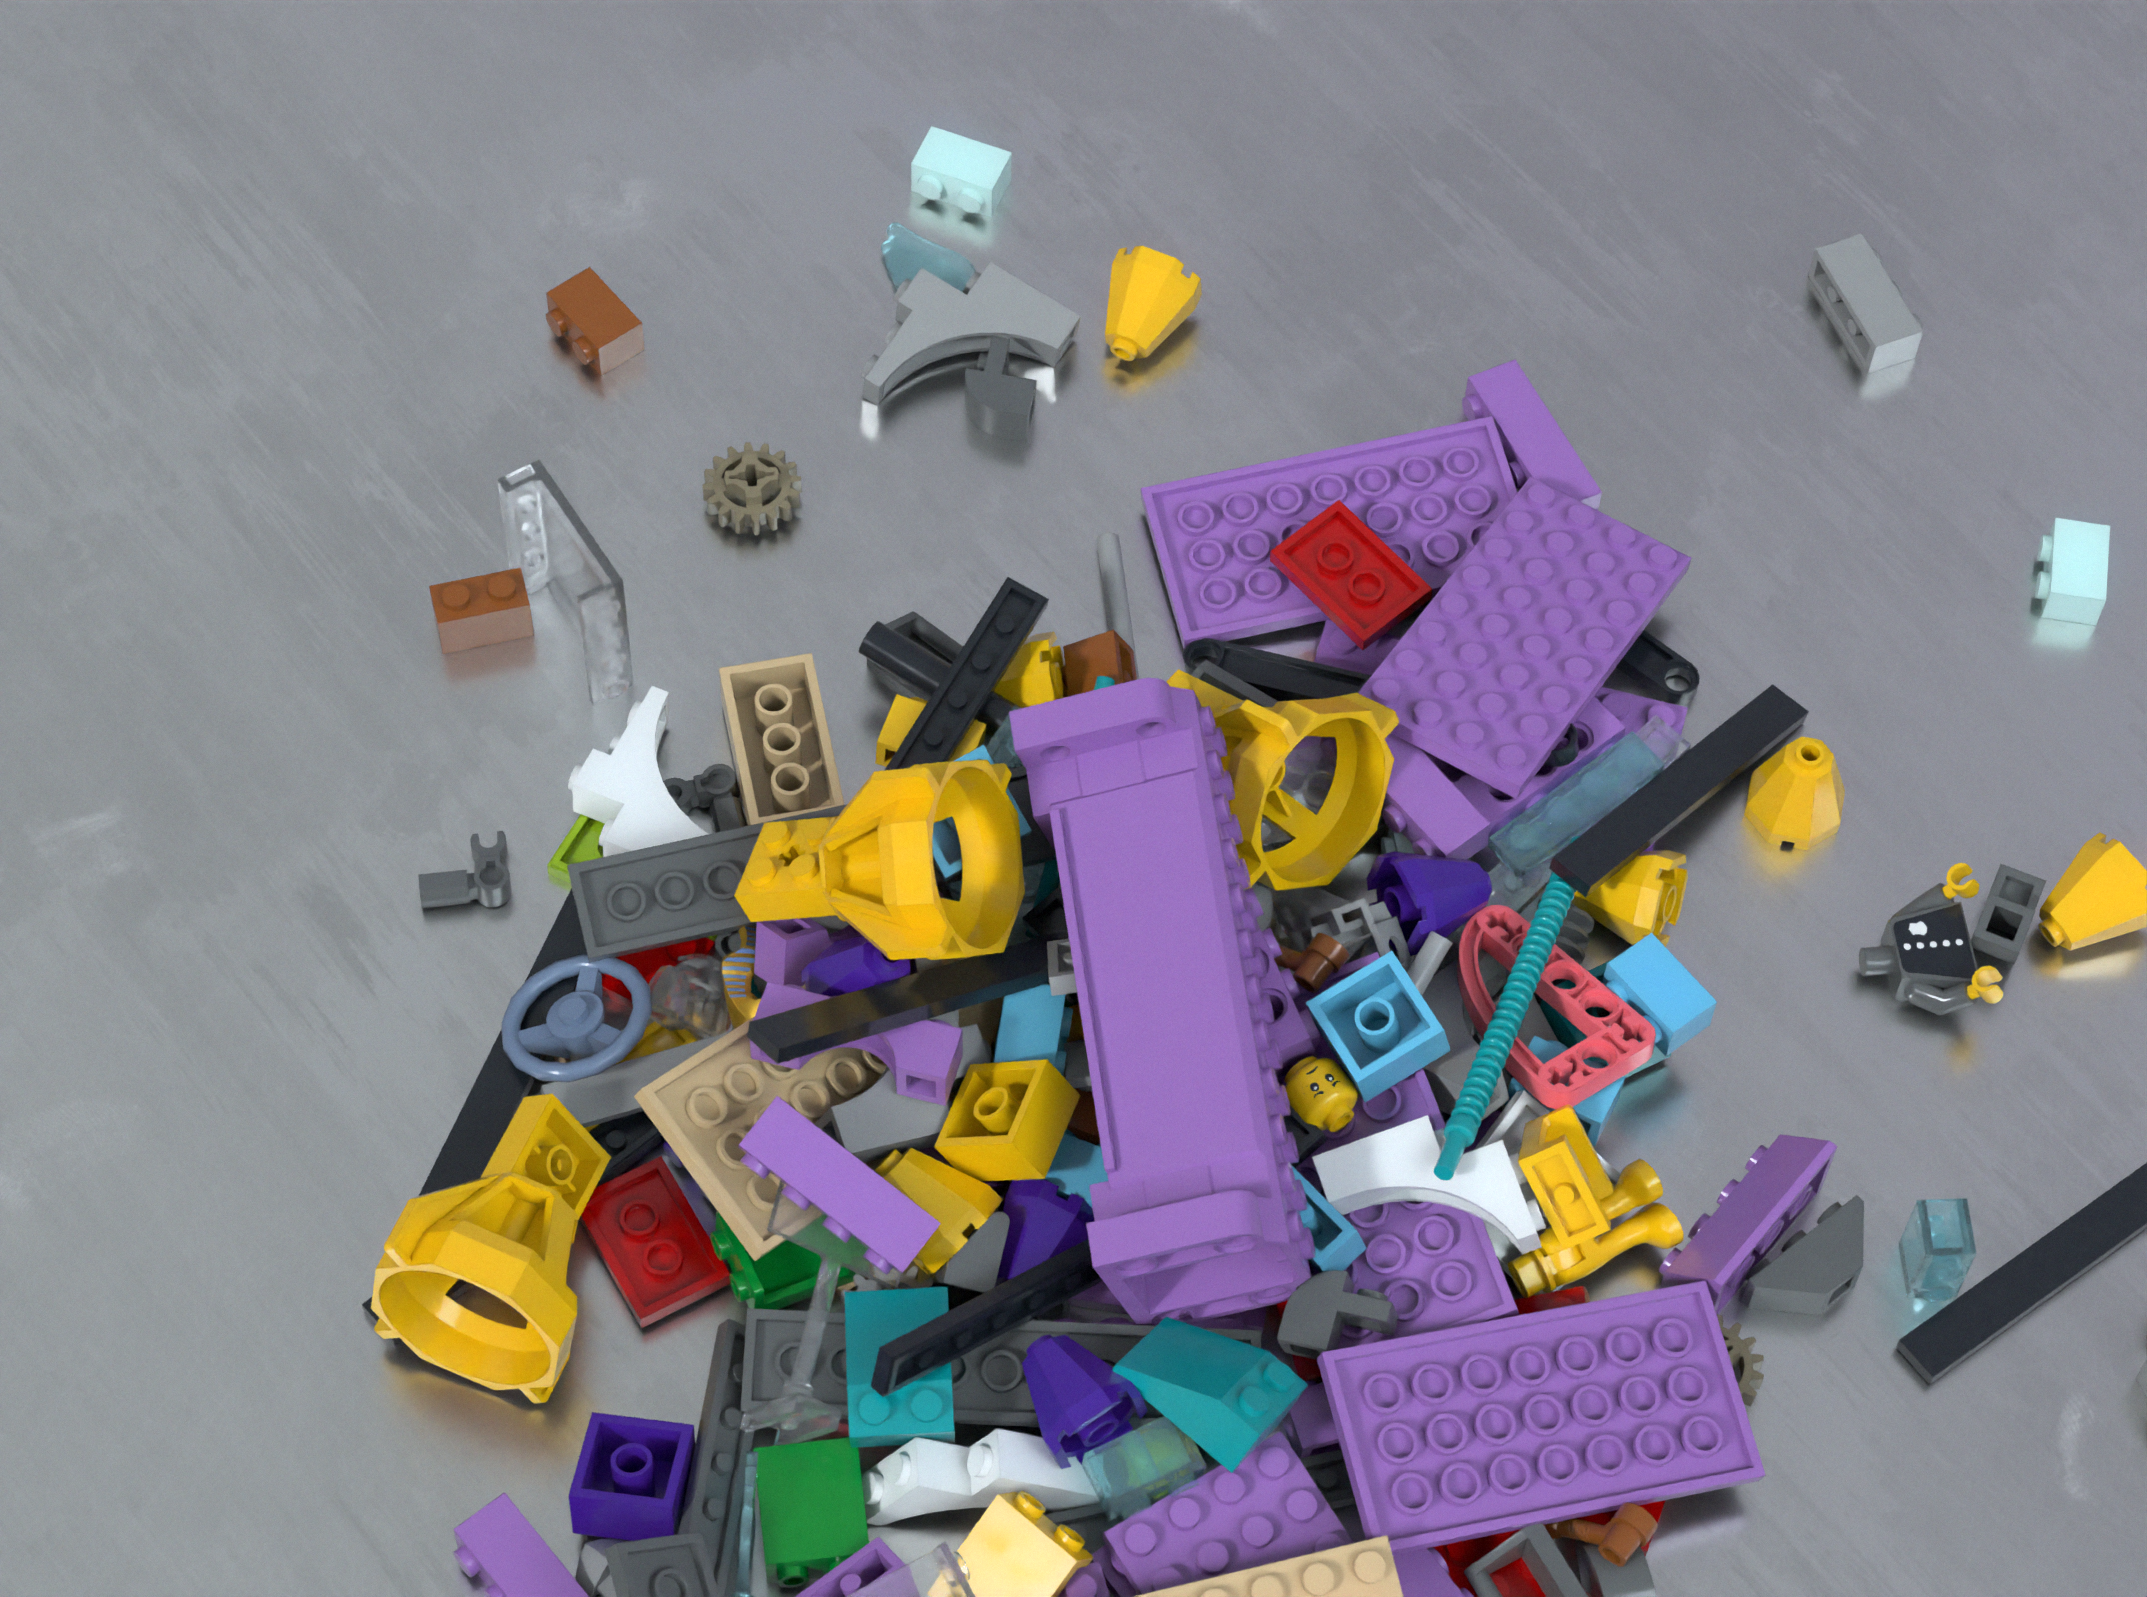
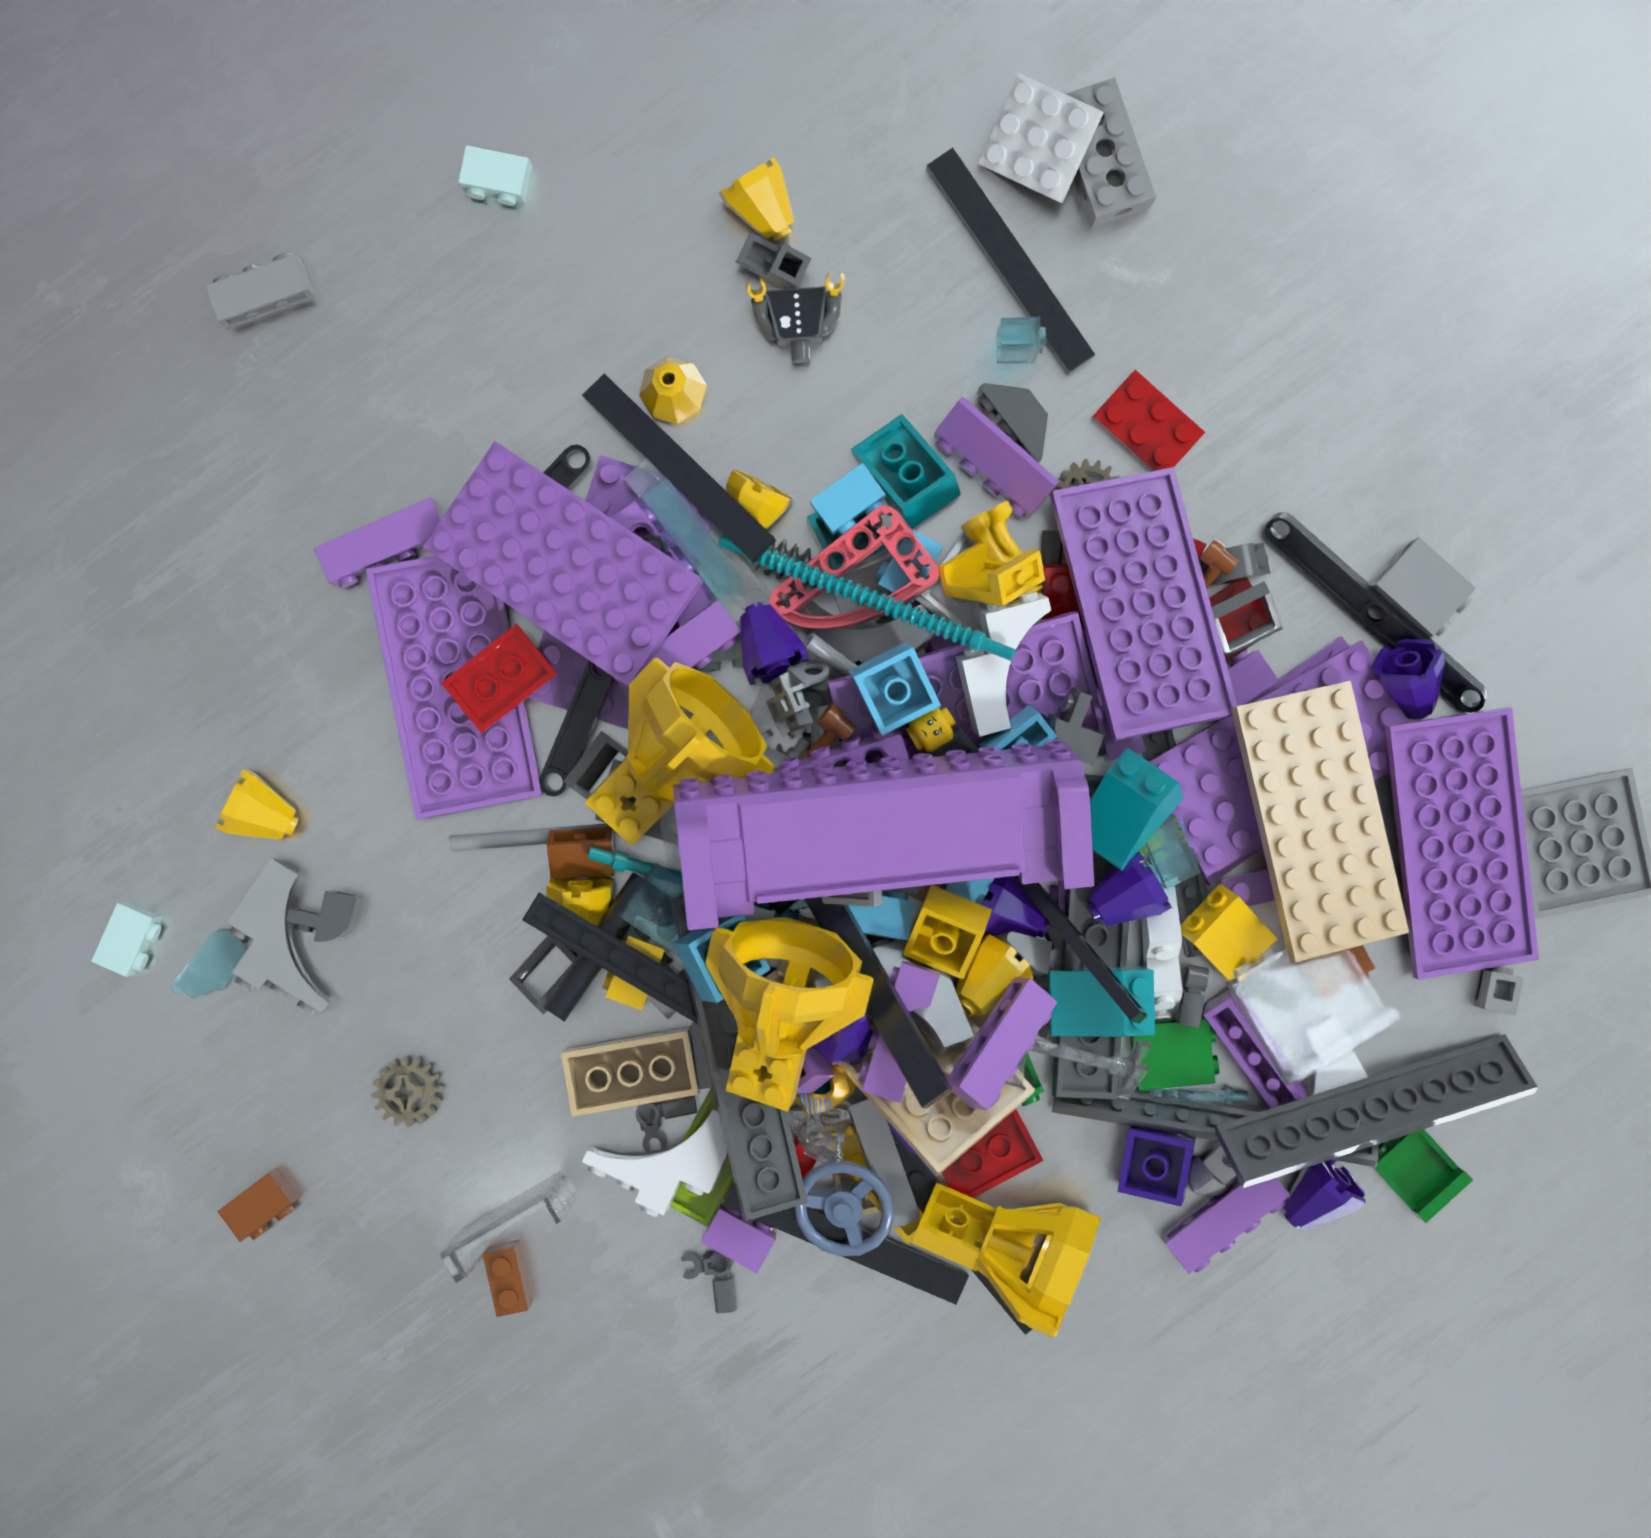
camera: 85 degrees left, 30 degrees up
none -> medium lavender brick [701,1203,776,1273]
none -> teal slope [851,414,961,529]
none -> red plate [1092,369,1205,472]
none -> dark grey bar [1177,964,1209,1028]

